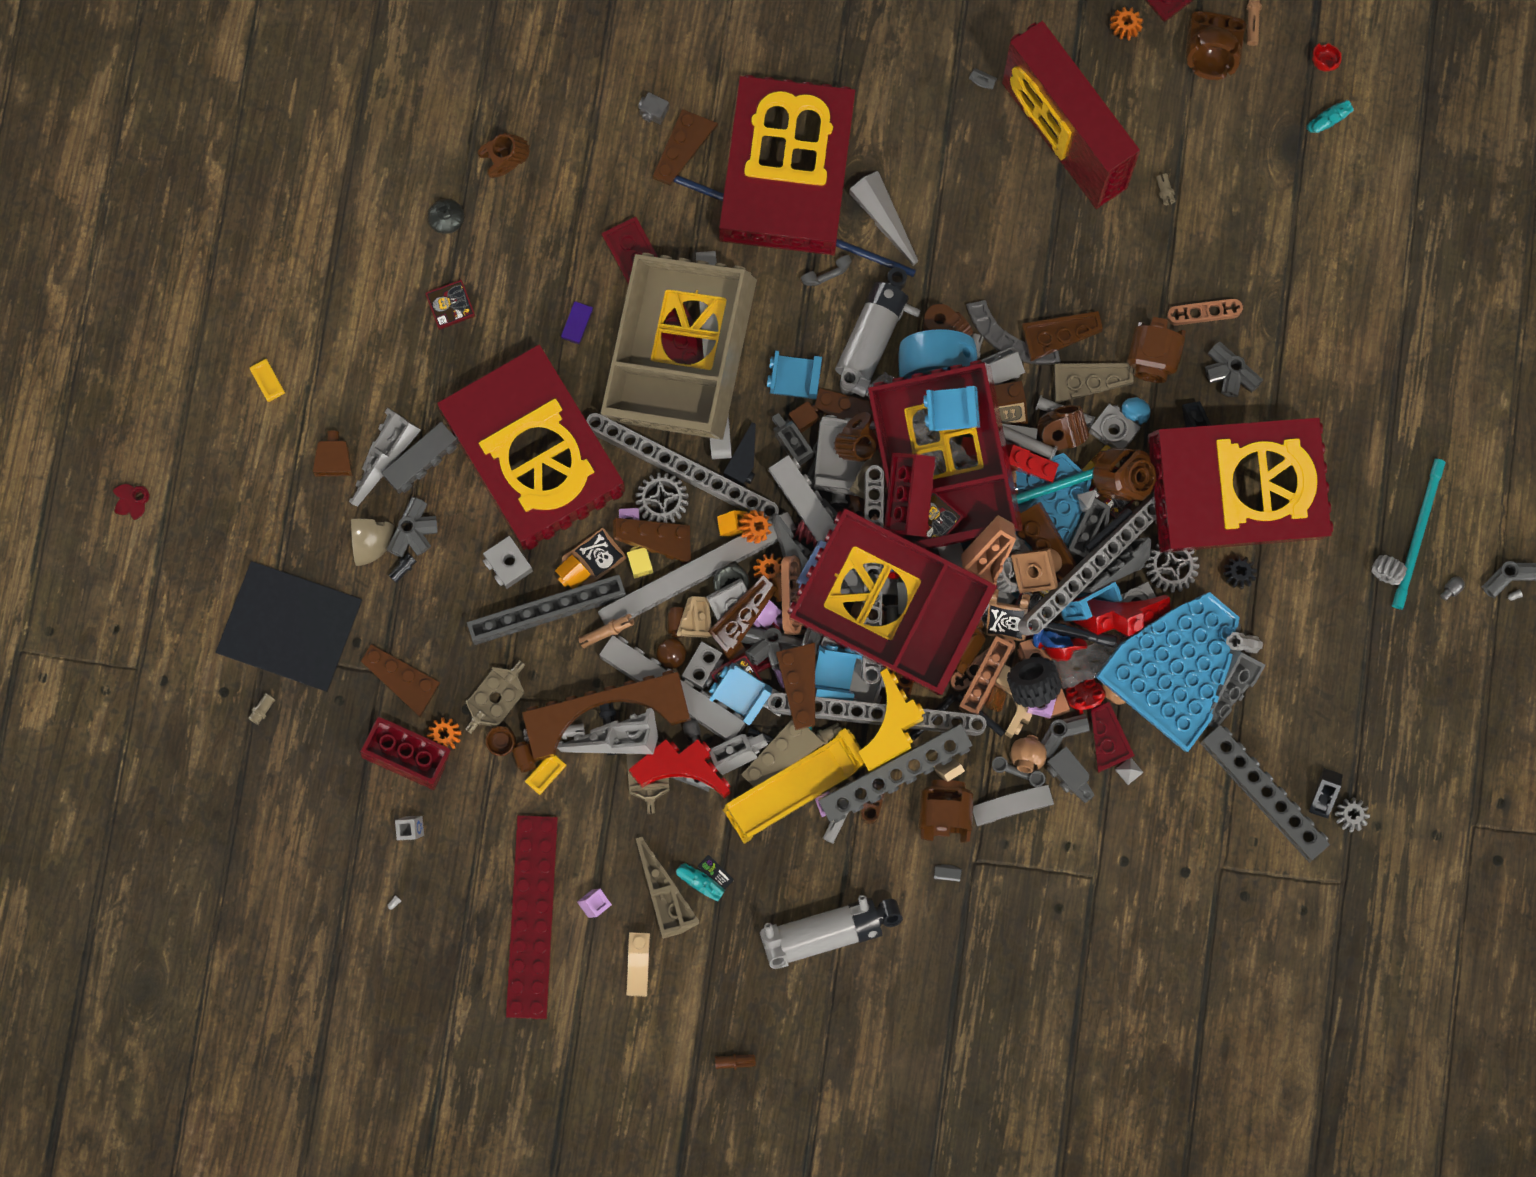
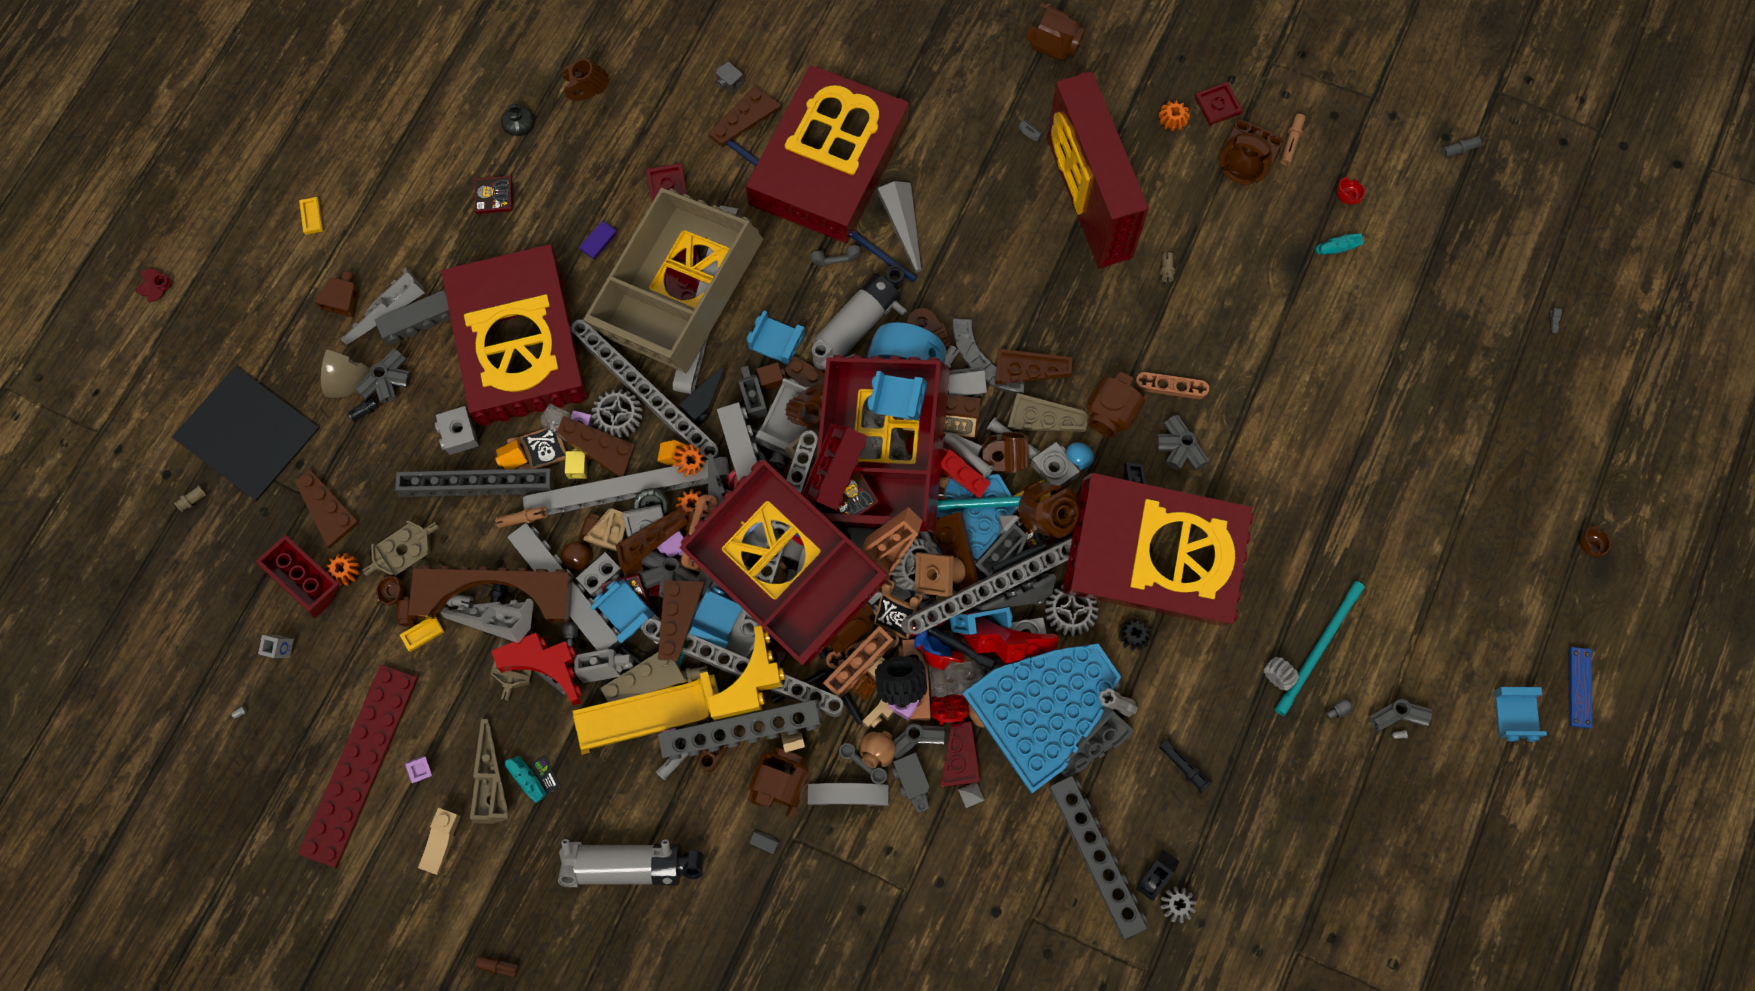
camera: 20 degrees right, 5 degrees down
none -> clear brick [540,404,570,433]
none -> black pin [1159,739,1213,794]

